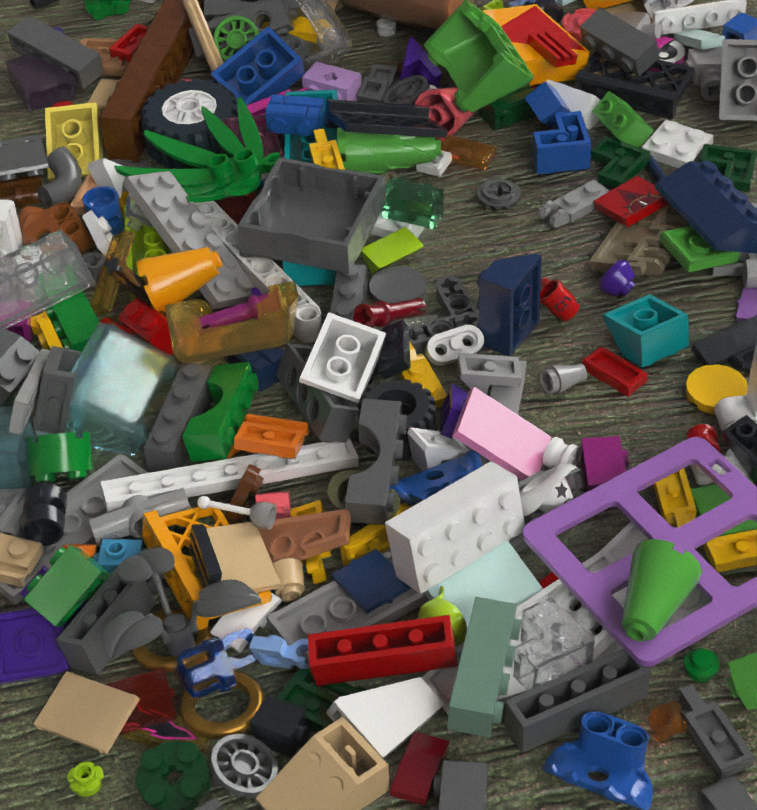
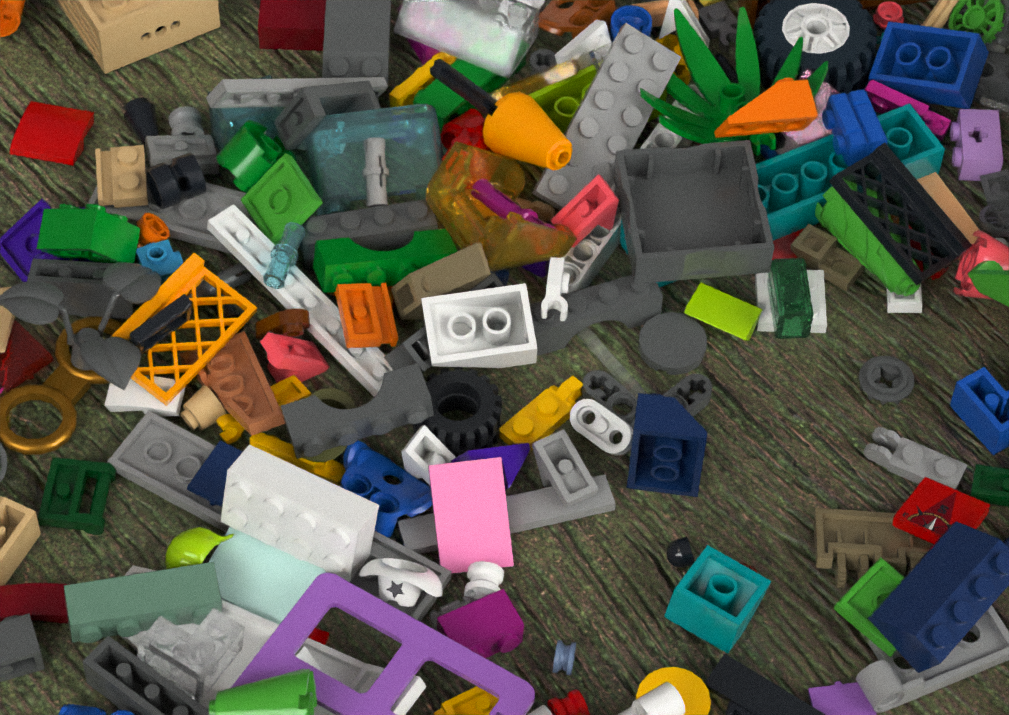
camera: 60 degrees right, 10 degrees up
light grey piece [89,488,191,546] -> none
clear blue piece [175,628,258,698] -> none
hinge [197,496,277,530] -> none
tan piece [206,522,281,592] -> none
light blue plate [249,635,310,669] -> none
black brick [250,695,310,758] -> none
red brick [308,615,458,686] -> none
yellow hinge [309,129,345,170] -> none
white slope [326,677,444,760] -> none
dark red pin [353,298,426,328] -> none
black plate [367,319,411,385] -> none
clear orange plate [441,135,497,170] -> none
red piece [540,278,580,322] -> none
light grey cone [540,363,587,395] -> none
red tile [581,346,648,397] -> none
dark purple cone [598,260,636,297] -> none
none -> bright green tile [241,153,323,248]
none -> clear light blue pin [263,222,306,289]
none -> light grey pin [362,138,389,208]
none -> dark tan slope [391,243,491,320]
none -> white plate [541,257,570,321]
none -> coral slope [550,174,619,247]
none -> sand blue bush [553,640,576,676]
none -> black hinge [667,536,695,568]
none -> orange slope [714,78,818,138]

